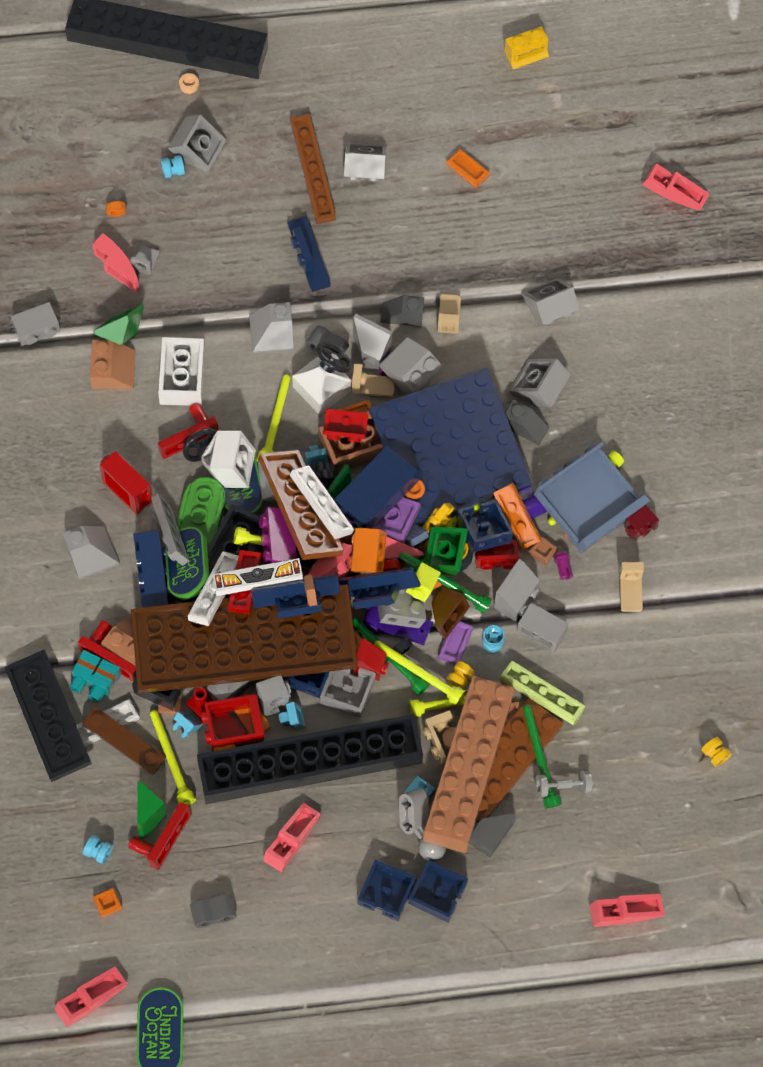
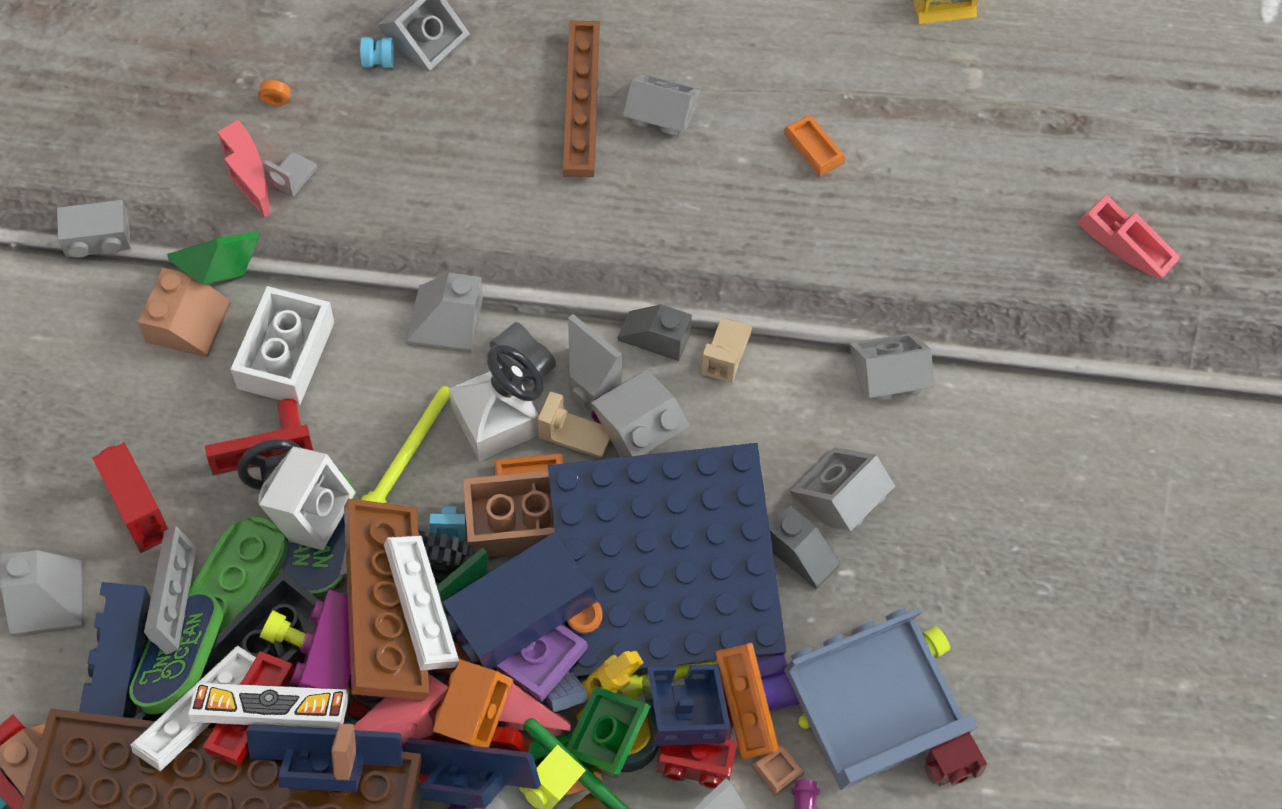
camera: 15 degrees right, 5 degrees down
dark blue bracket [287,217,331,292] -> none
red bracket [323,409,369,443] -> none

